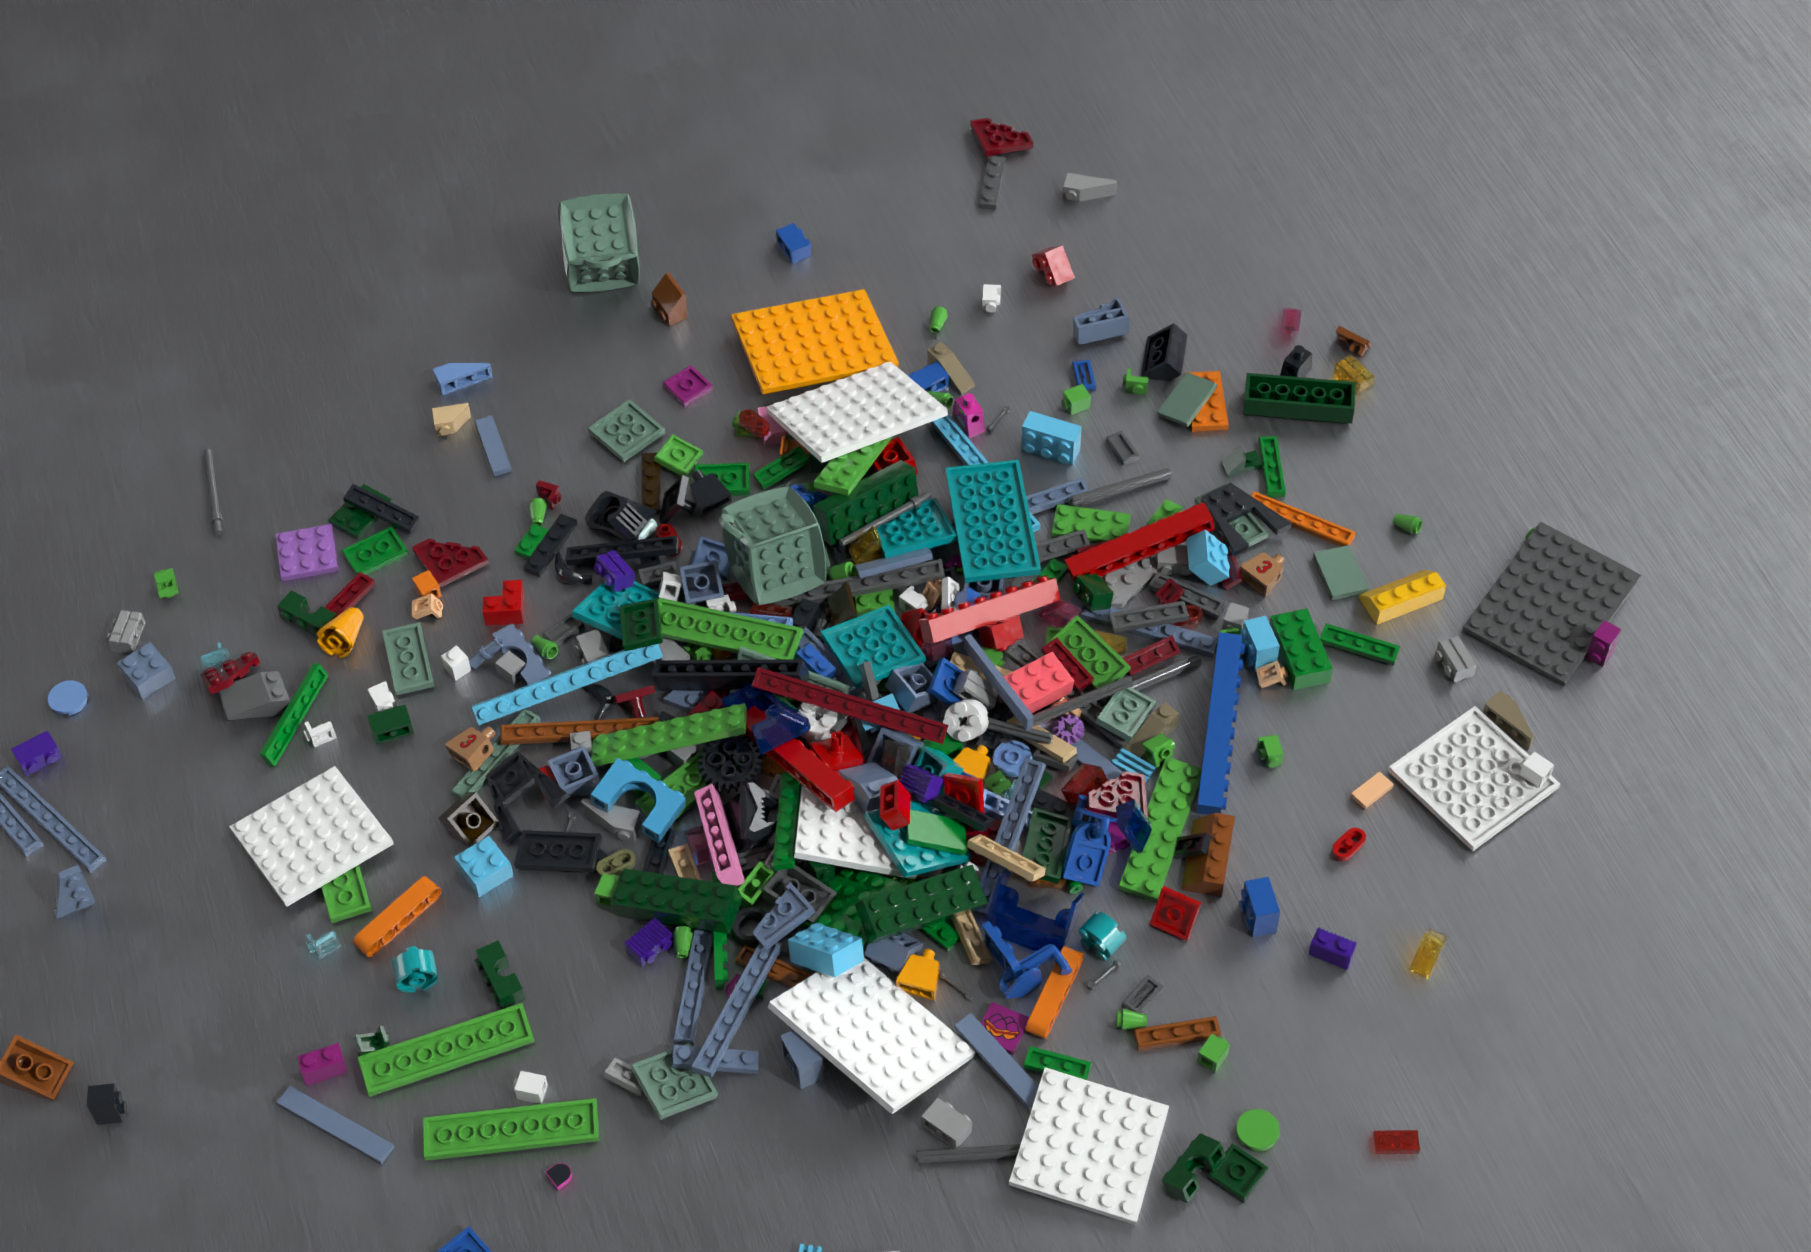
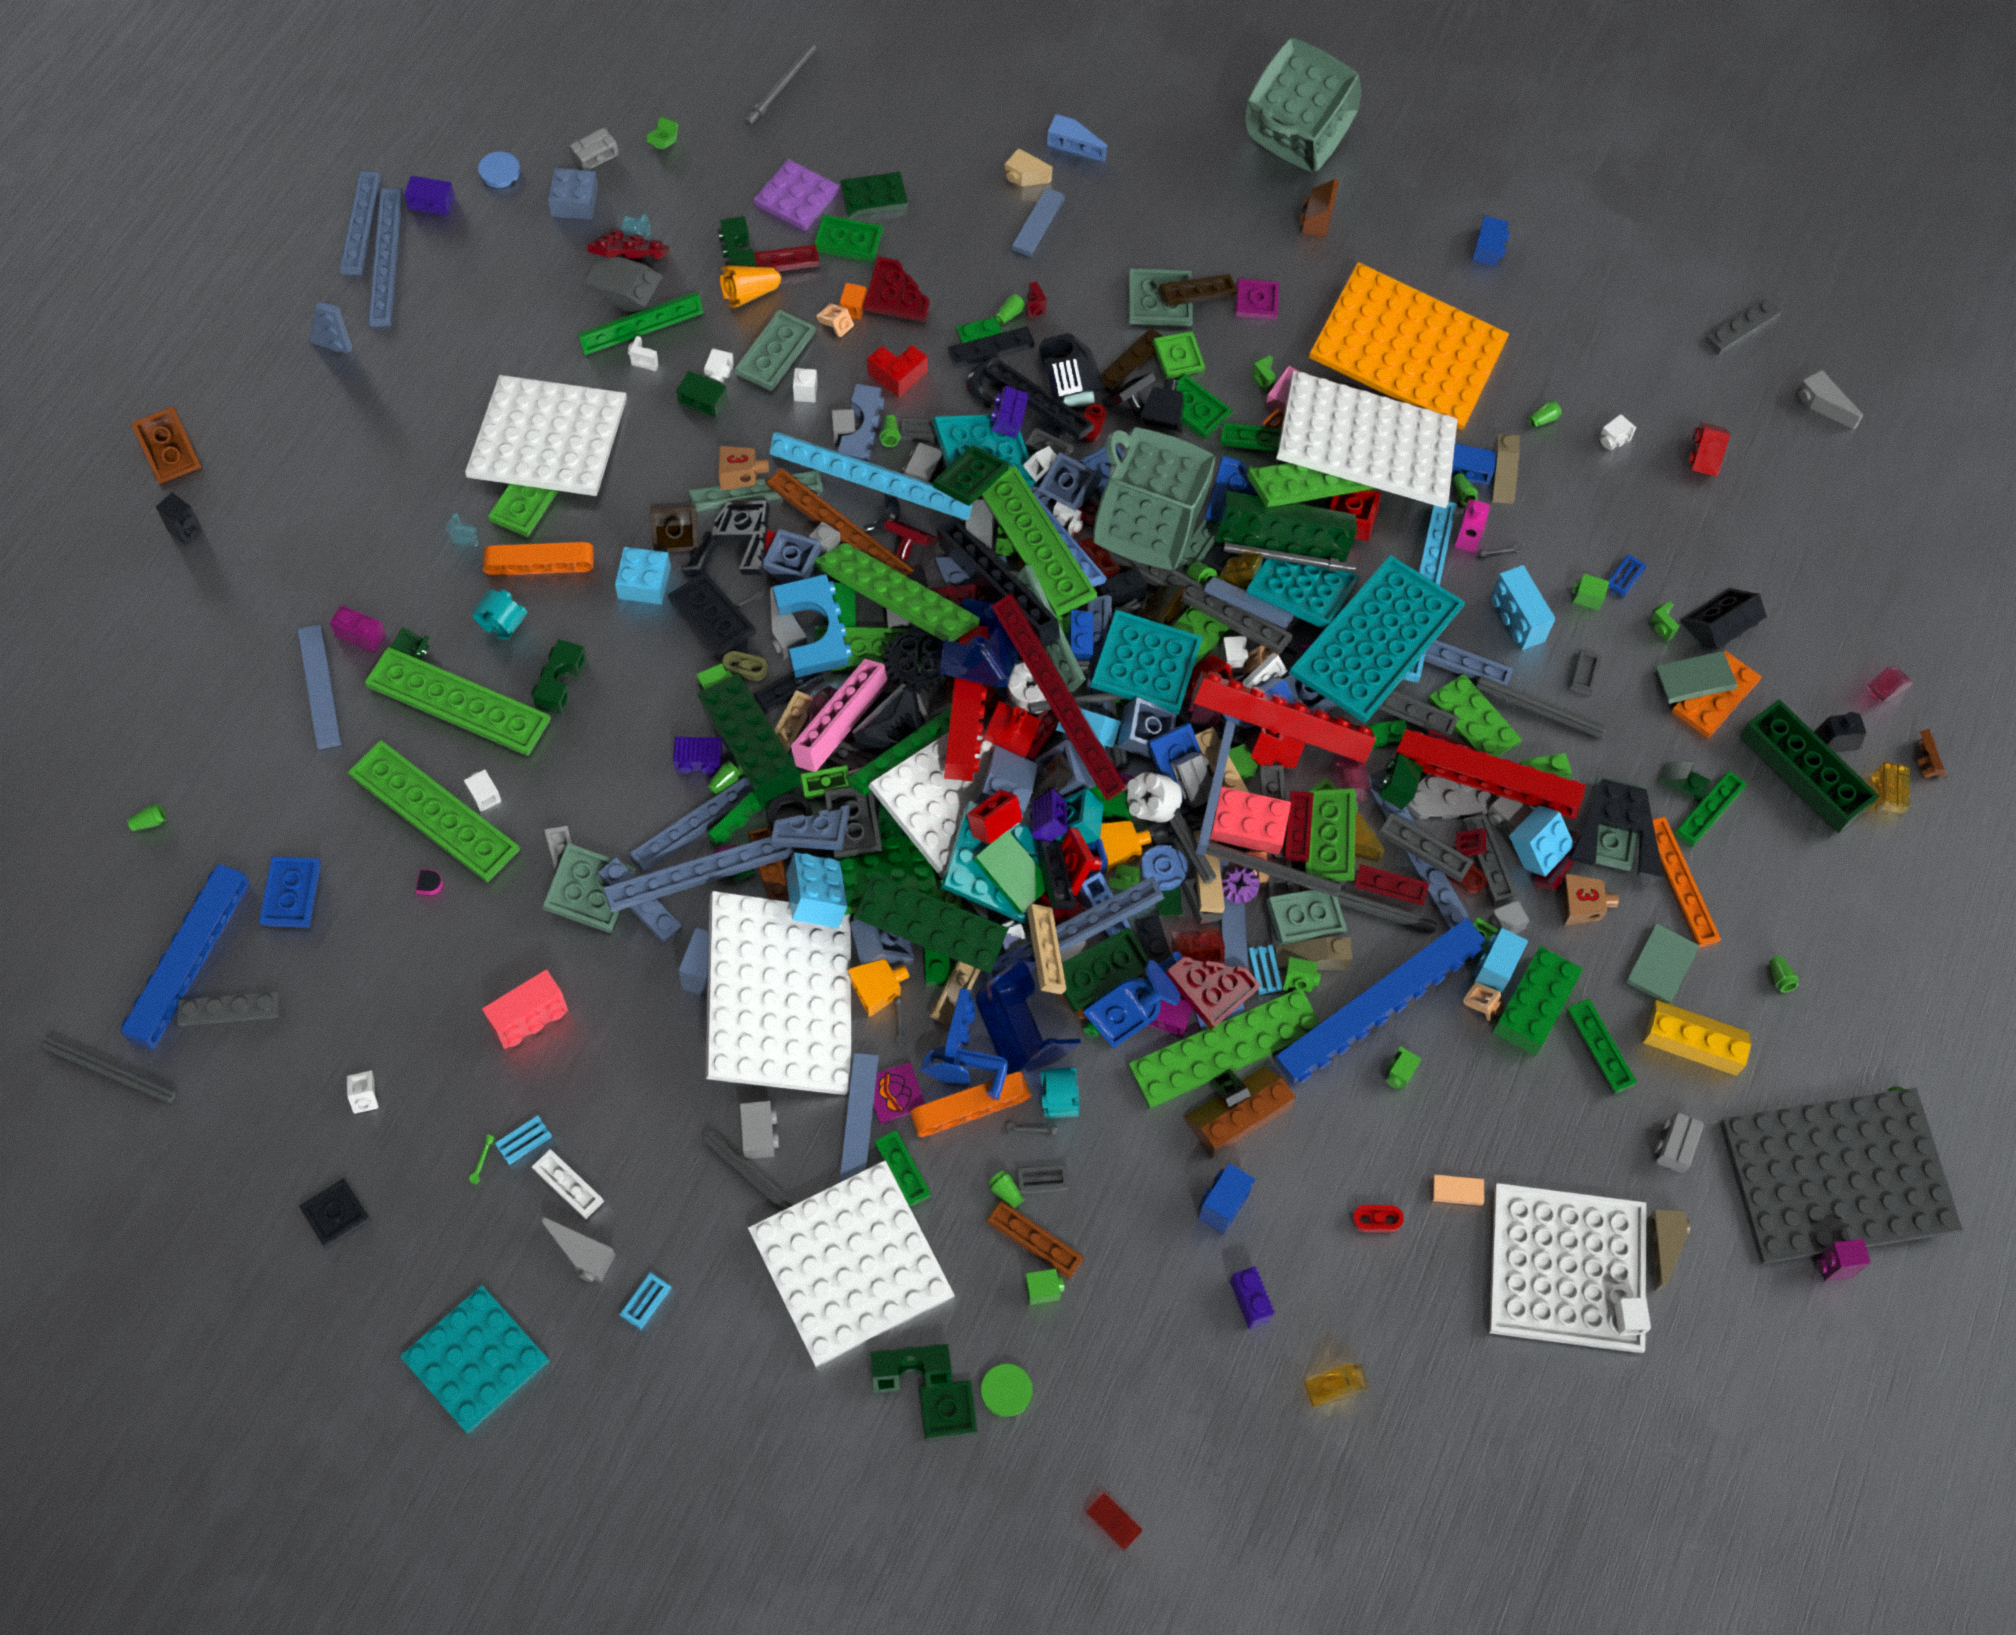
camera: 40 degrees right, 10 degrees up
black plate [343,483,419,534] -> none
sand blue pin [469,636,504,669] -> none
clear red plate [739,409,770,437] -> none
dark grey tile [858,661,879,702] -> none
dark red plate [970,118,1034,156] -> none
sand blue wedge [1073,296,1129,345] -> none
clear blue tile [1116,799,1152,853] -> none
red tile [1149,886,1202,941] -> none
none -> coral brick [482,969,568,1049]
none -> dark brown plate [1158,274,1238,307]

